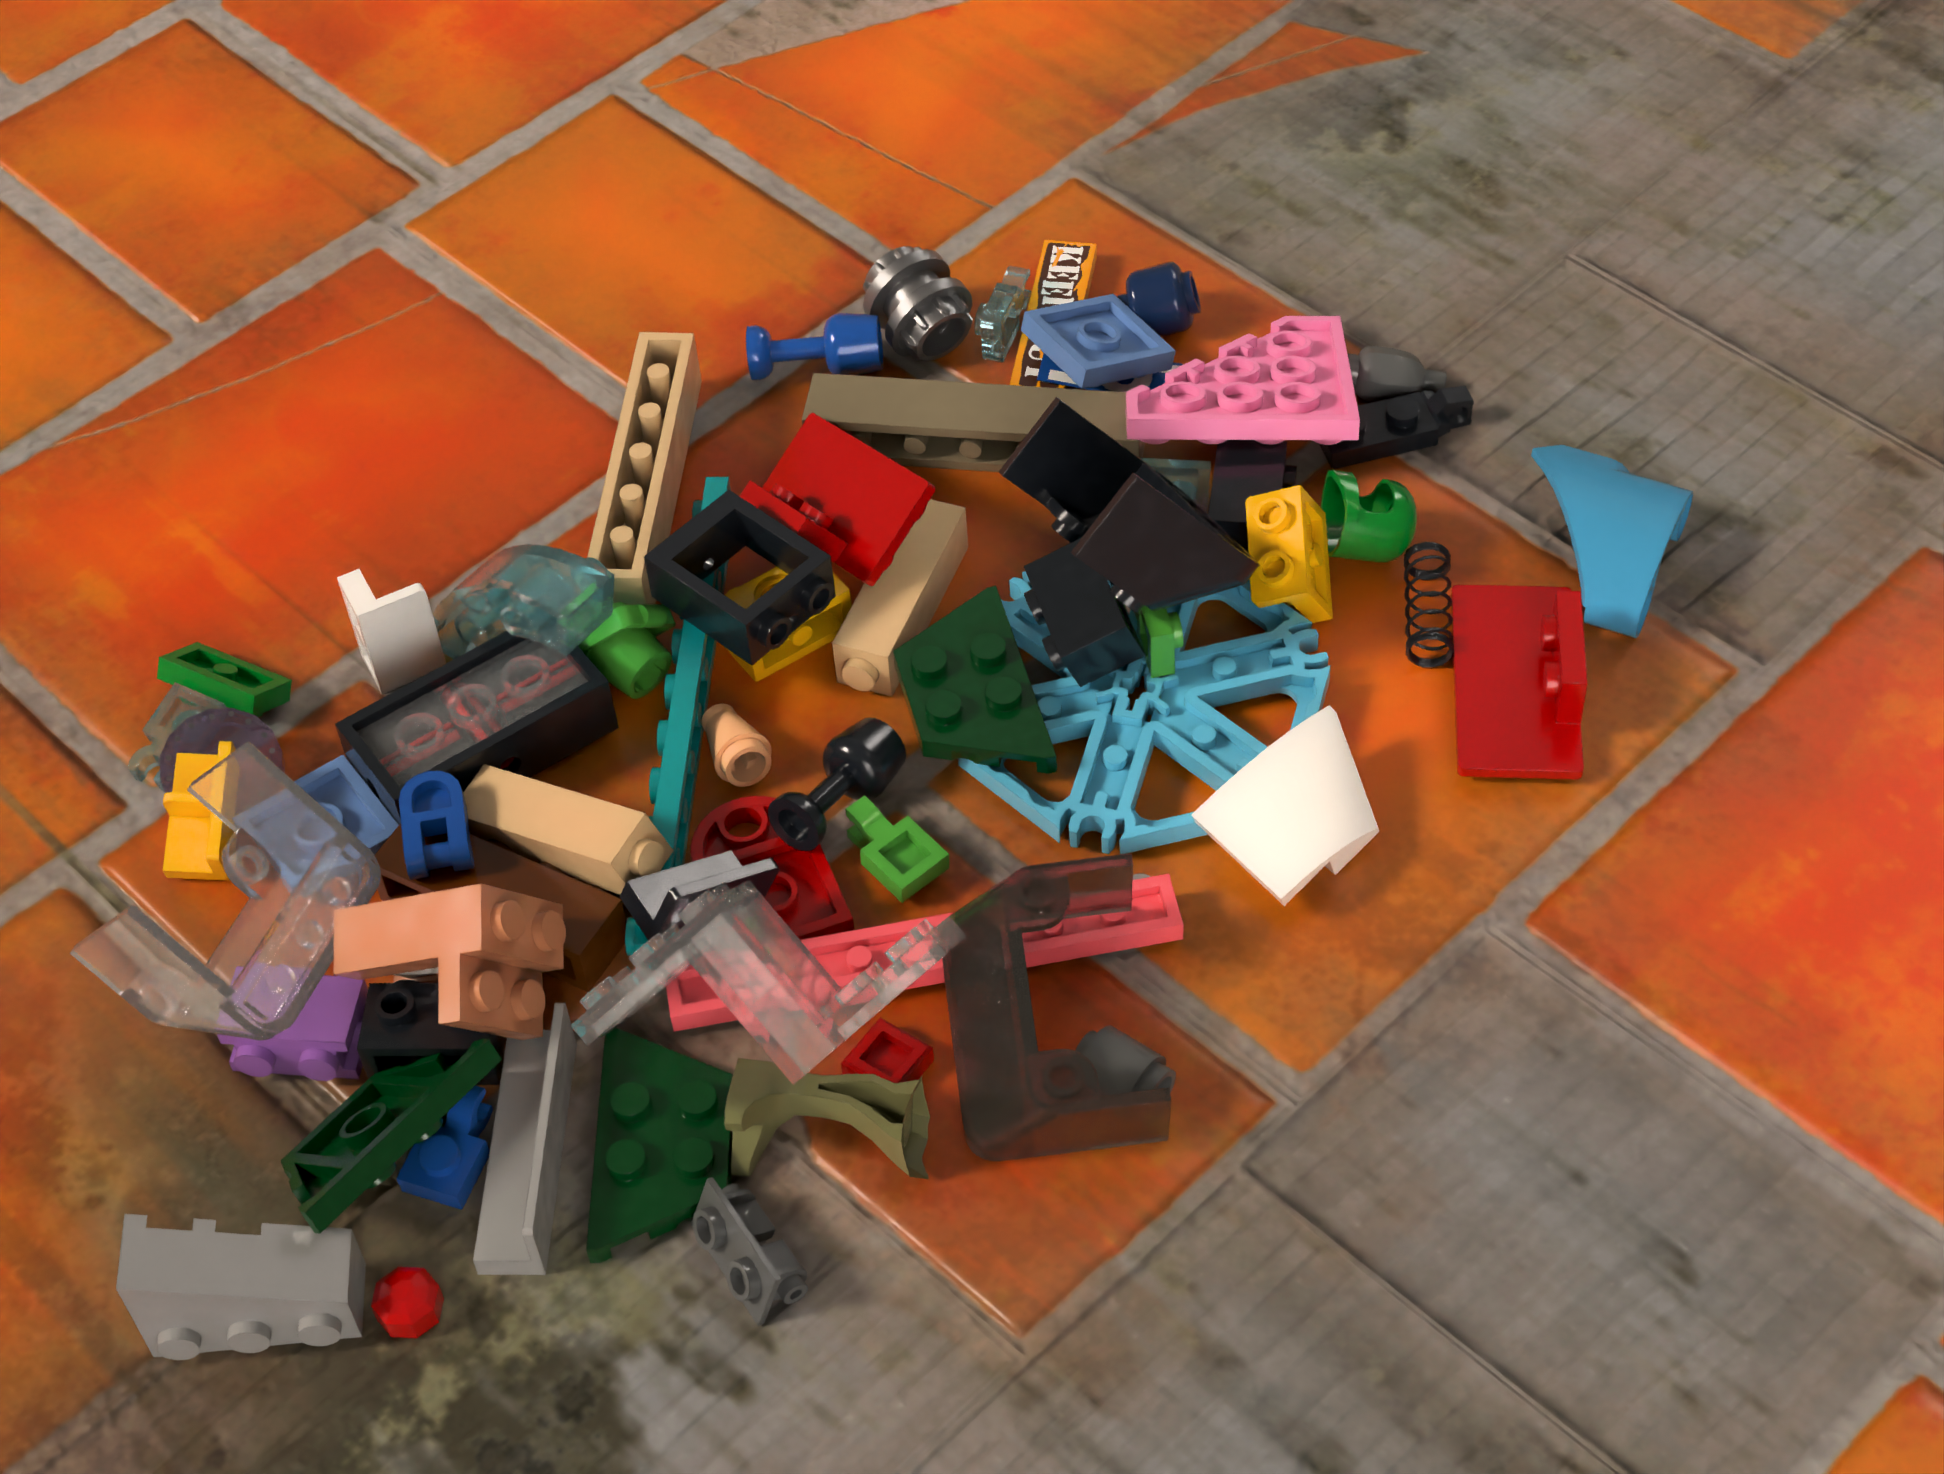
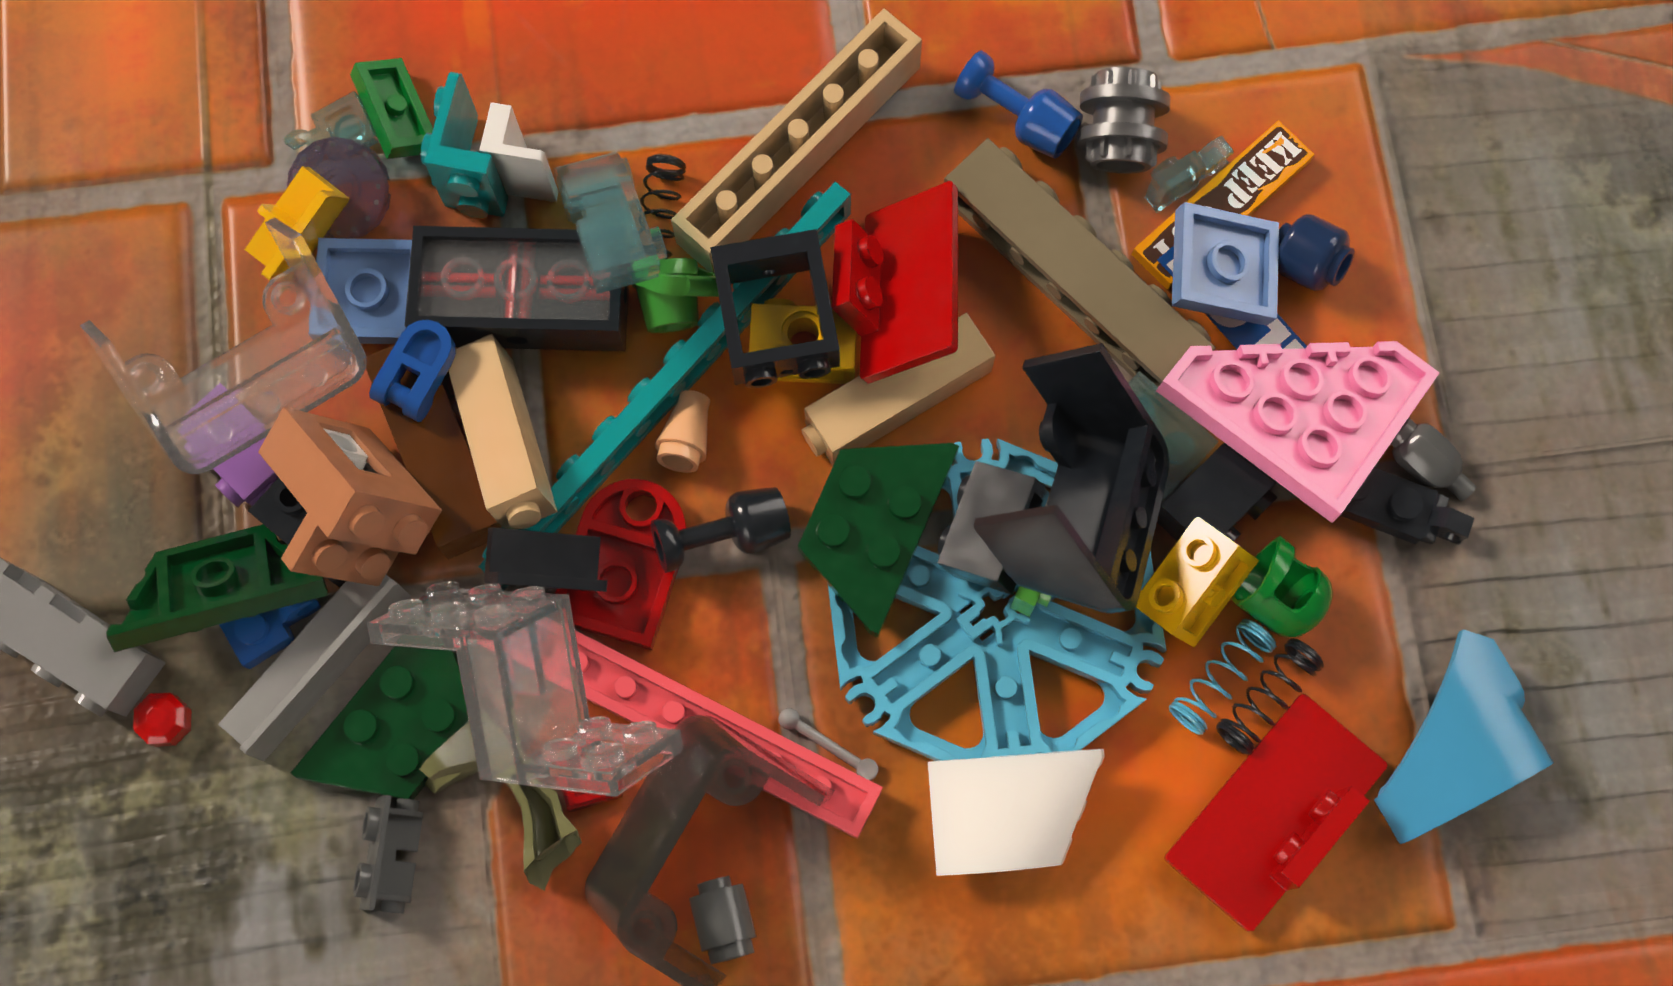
camera: 35 degrees right, 25 degrees up
bright green plate [846,795,949,903] -> none
none -> teal bracket [421,72,508,218]
none -> medium azure piece [1169,619,1277,735]

